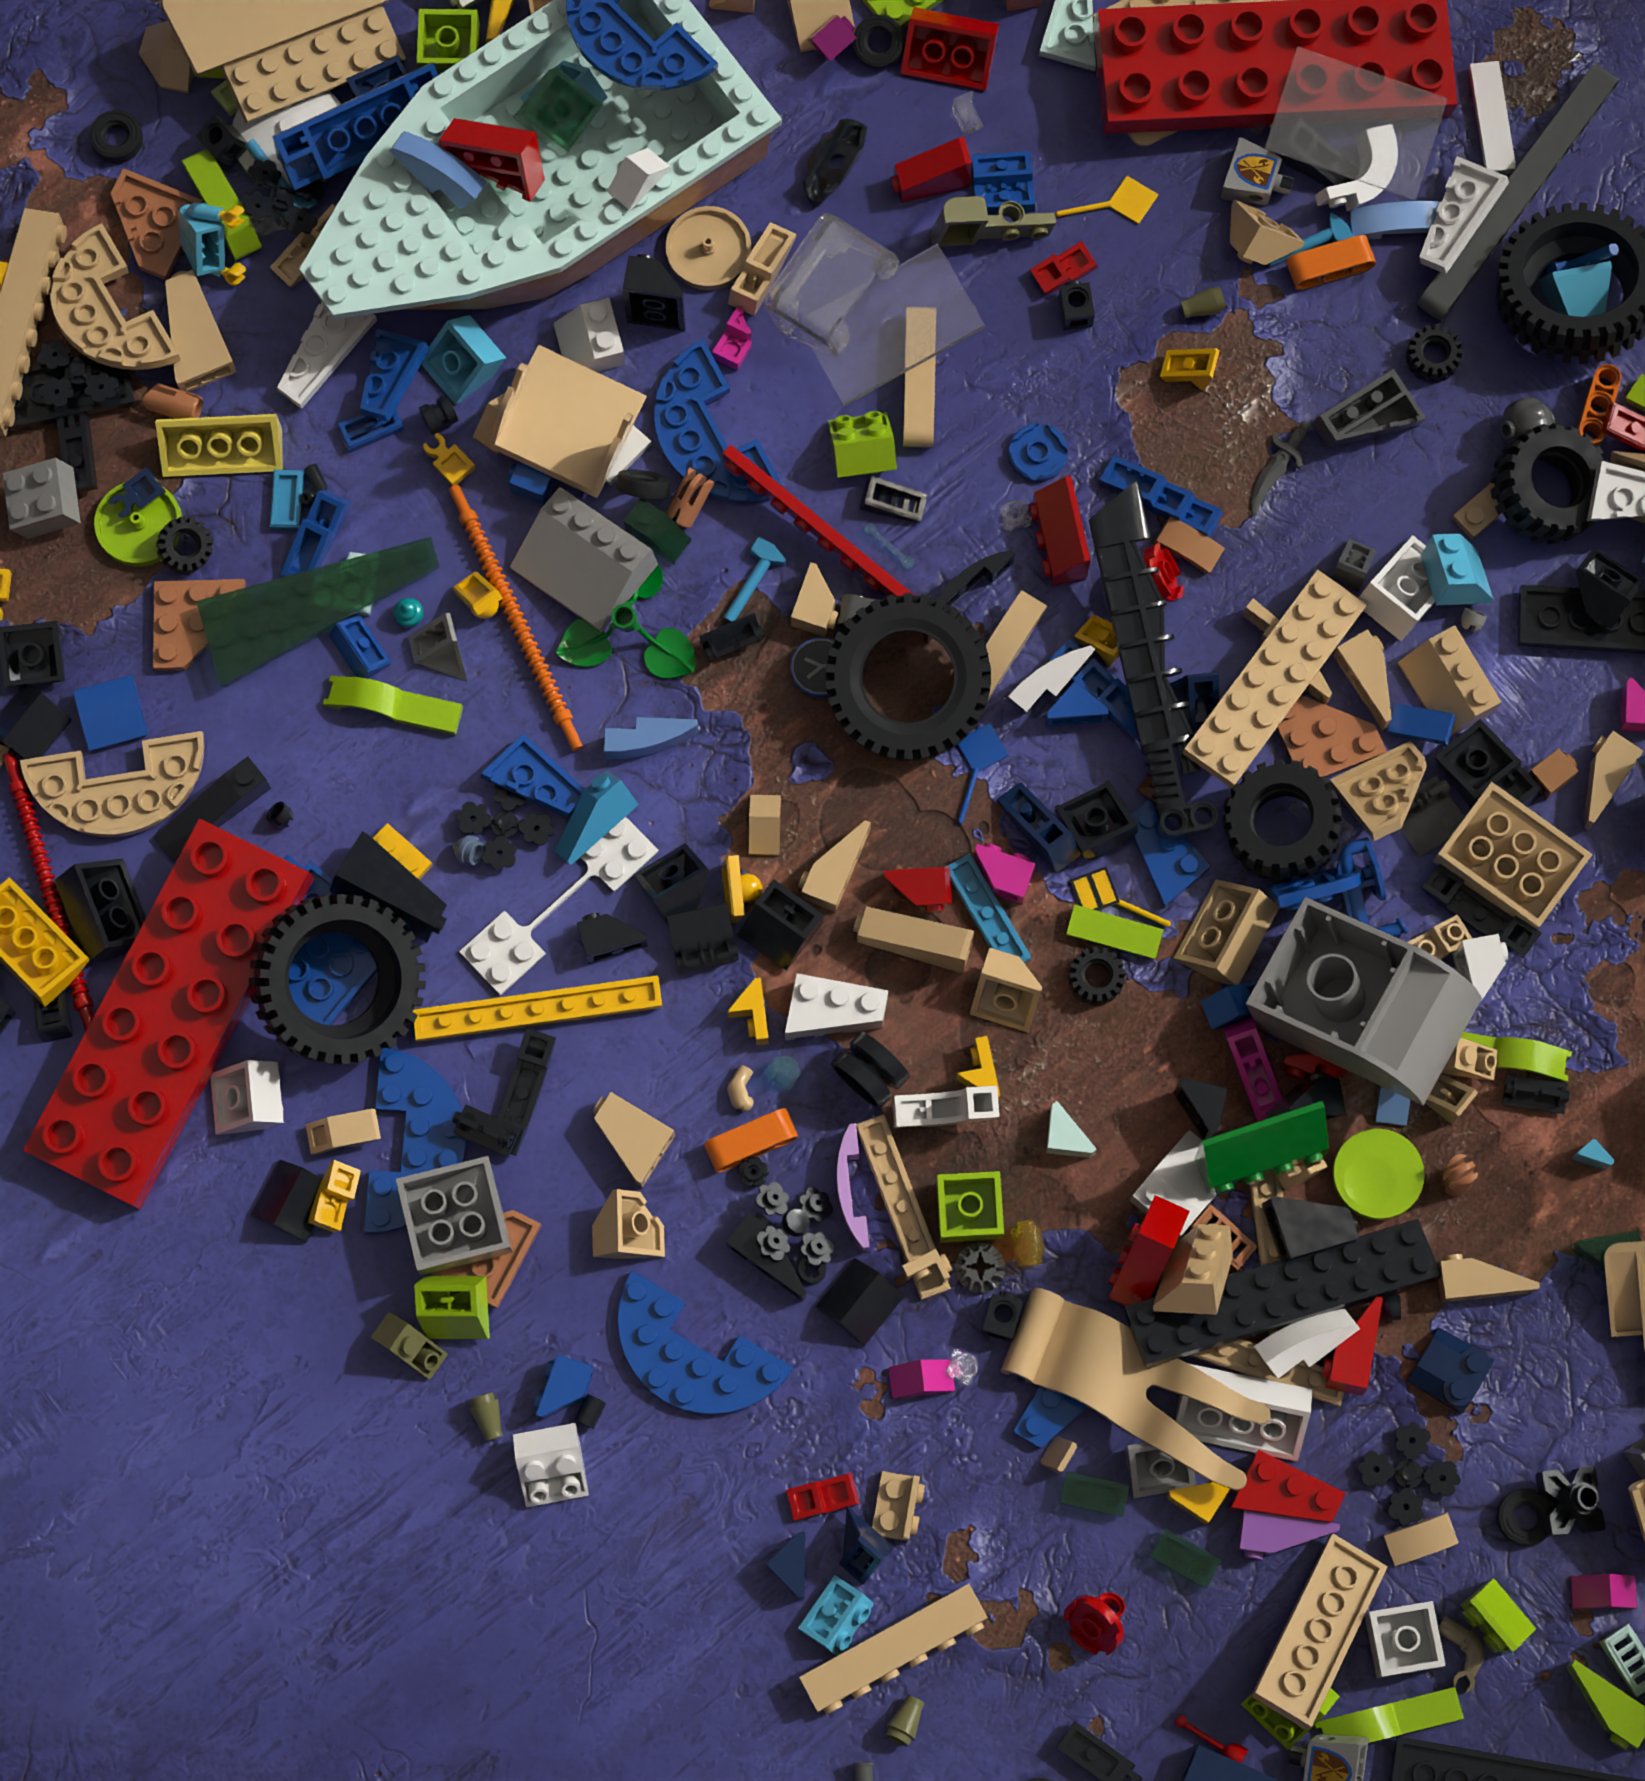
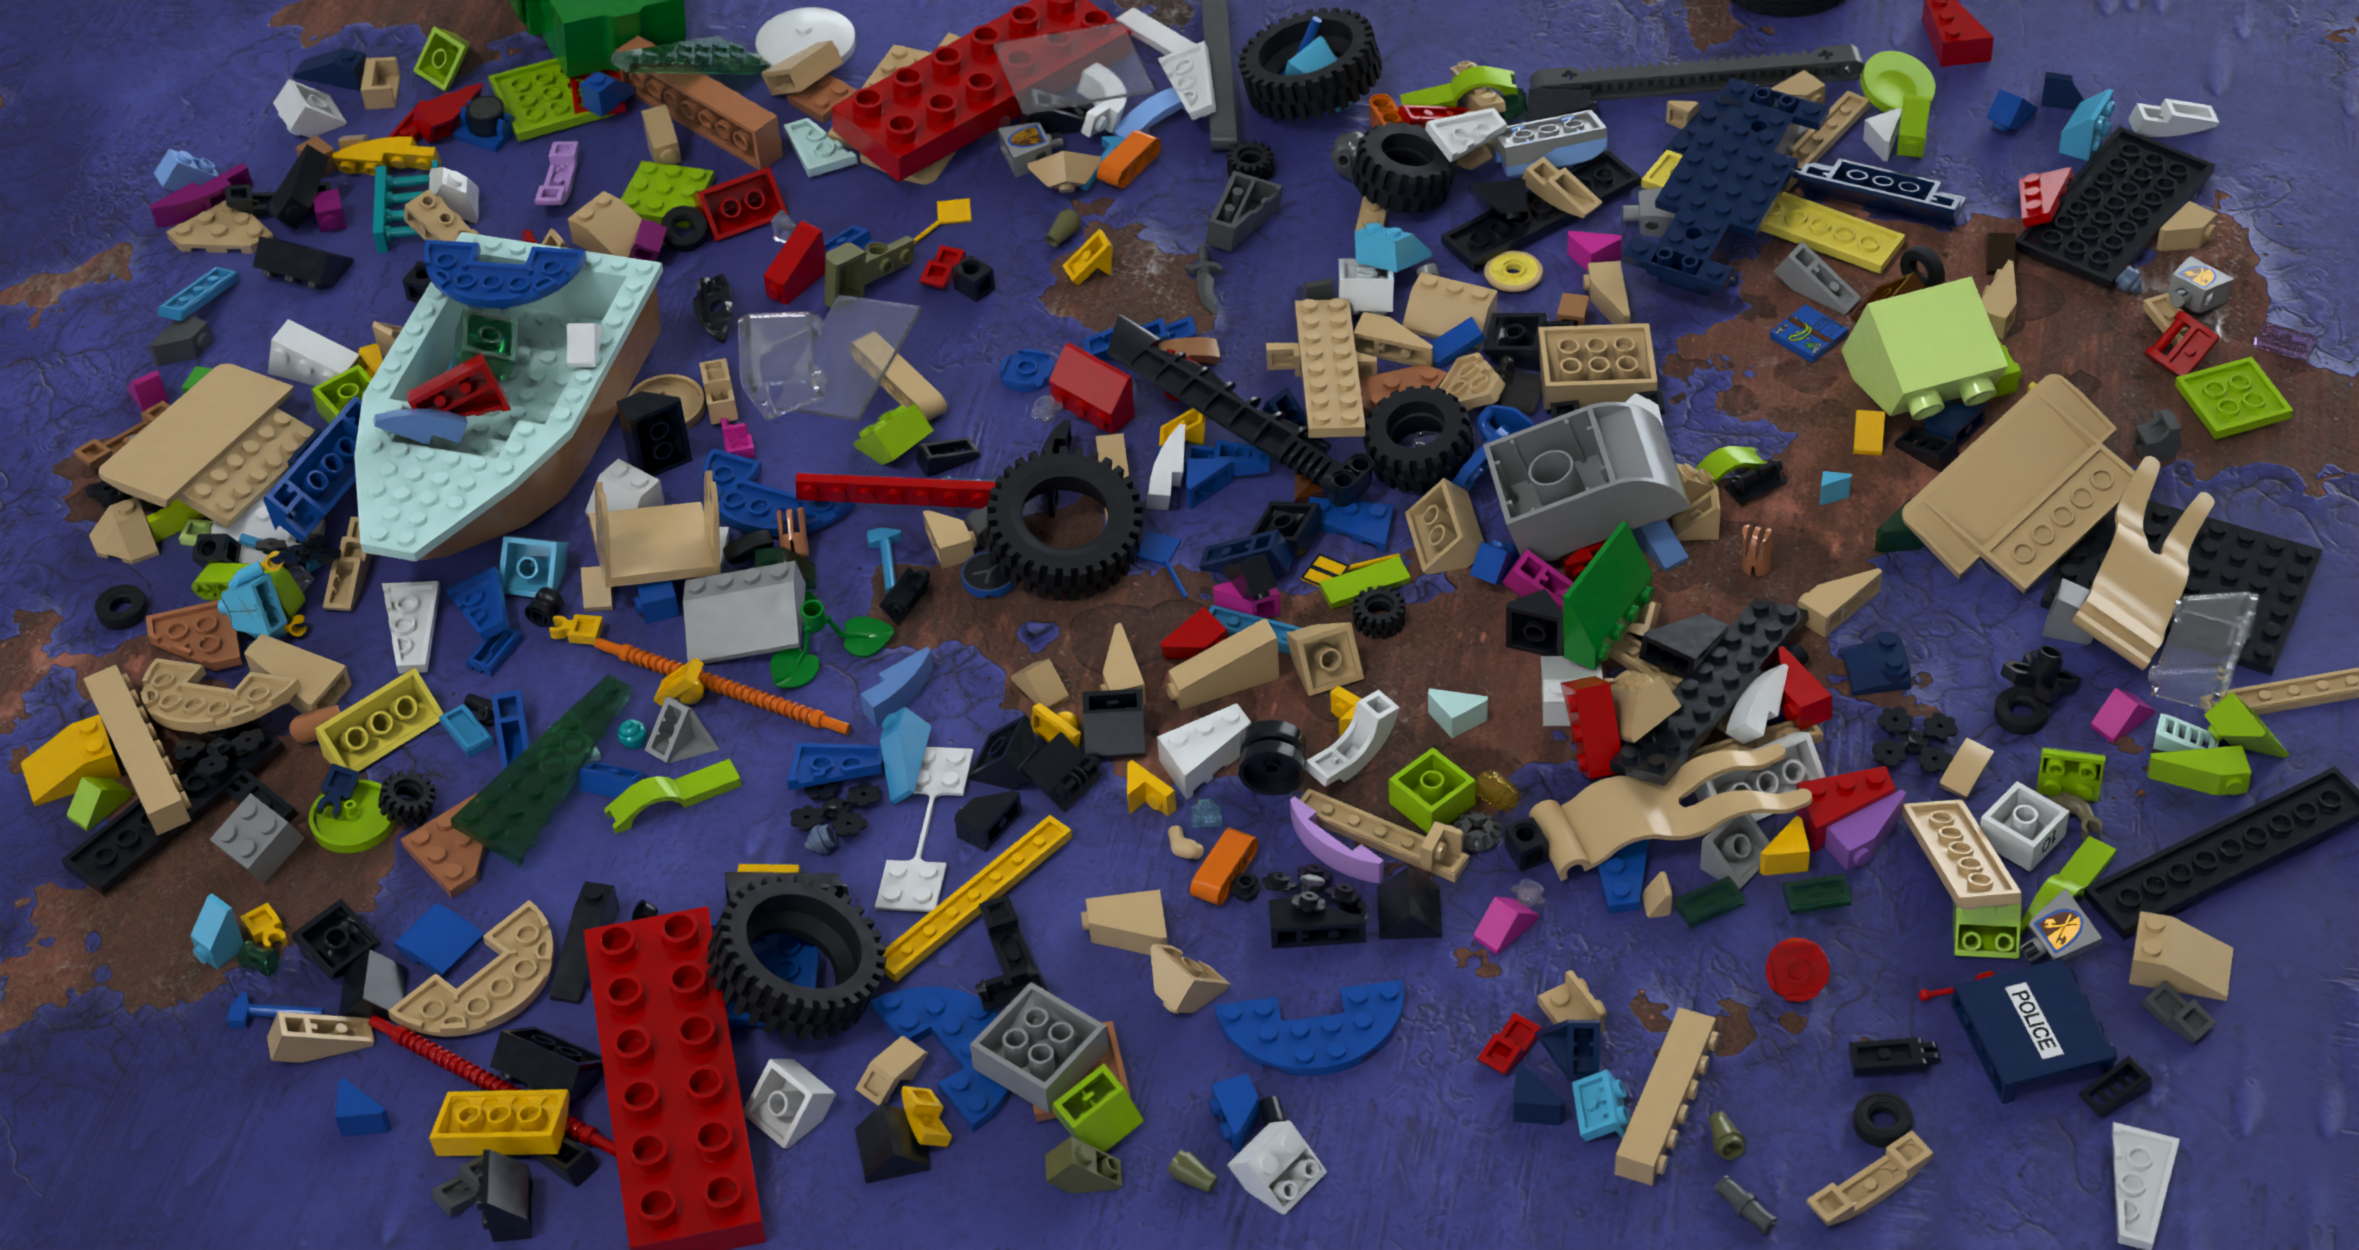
camera: 35 degrees left, 30 degrees down
lime piece [1332,1128,1425,1220] -> none
none -> black slope [1222,554,1278,601]
none -> light yellow wheel [1484,251,1543,292]

